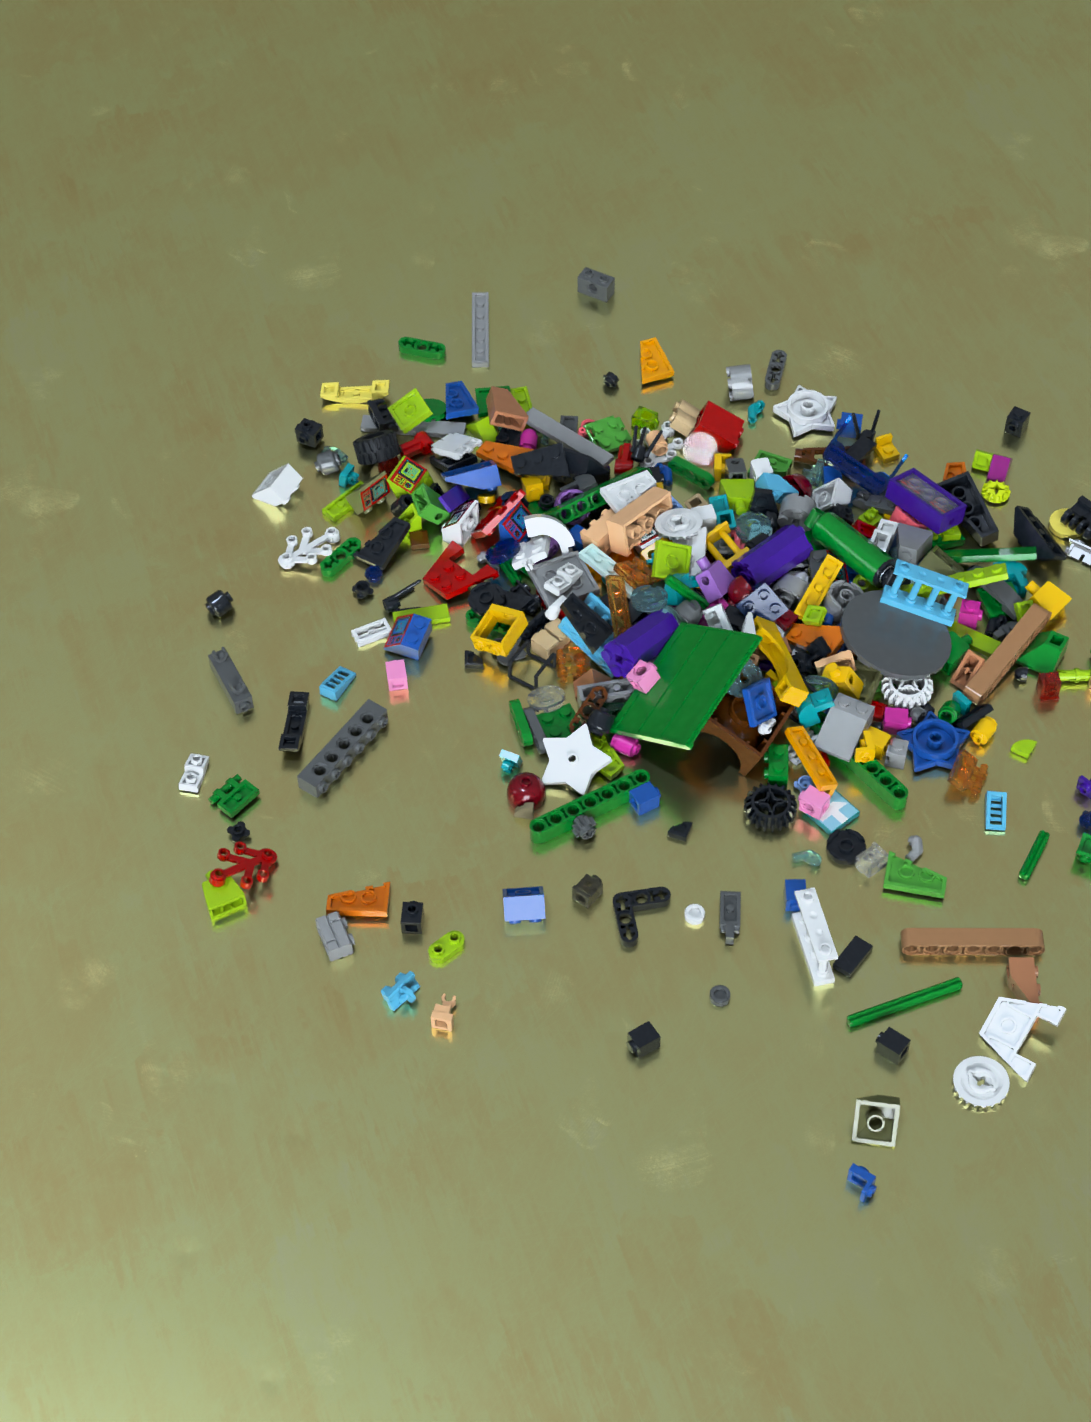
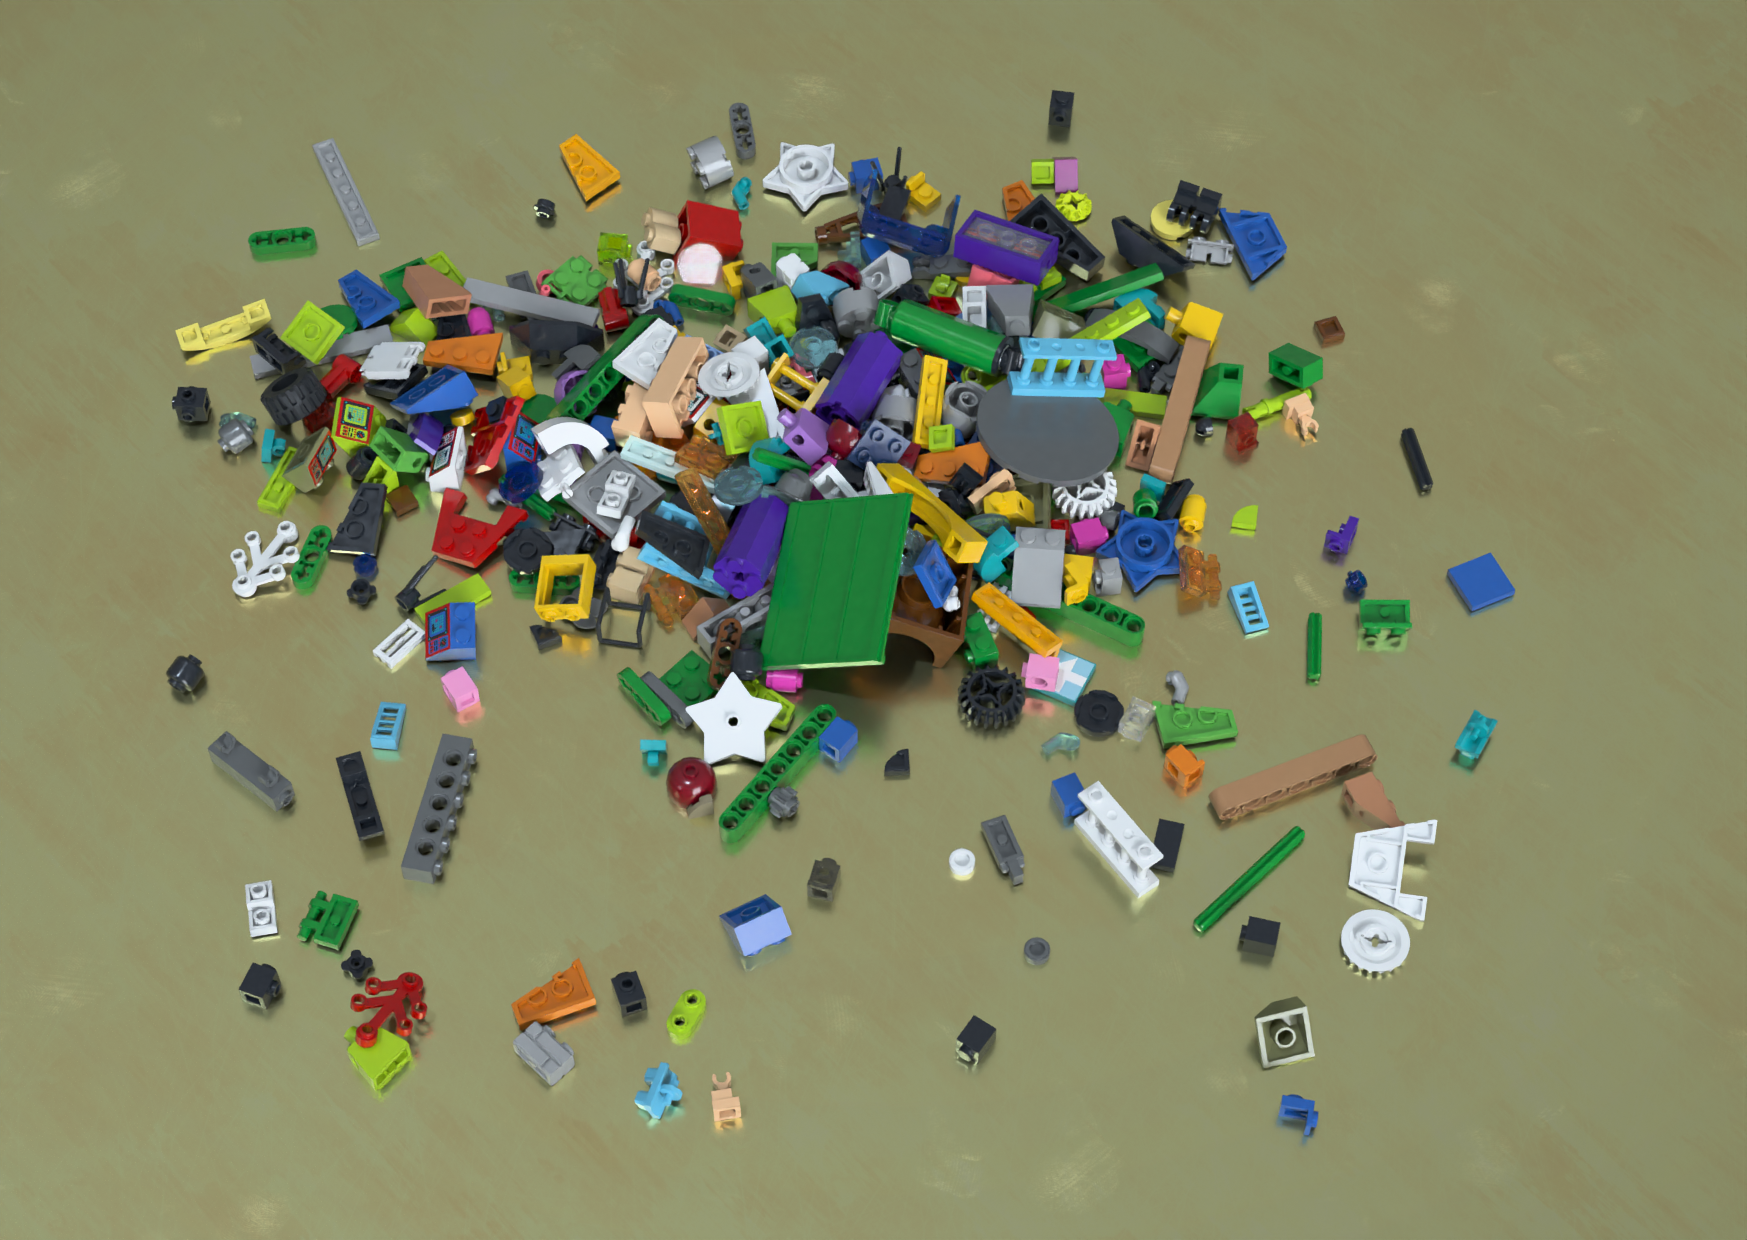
camera: 25 degrees left, 5 degrees up
white slope [252,463,303,507] -> none
black wing [511,442,571,478] -> none
clear tile [527,685,566,713] -> none
black plate [538,494,555,511] -> none
dark grey brick [578,267,615,303] -> none
black beam [613,887,671,948] -> none
bright pink brick [626,660,661,694] -> none
light blue plate [793,775,817,793] -> none
lime tile [1014,600,1033,622] -> none
none -> black brick [238,963,281,1009]
none -> orange brick [1164,744,1205,788]

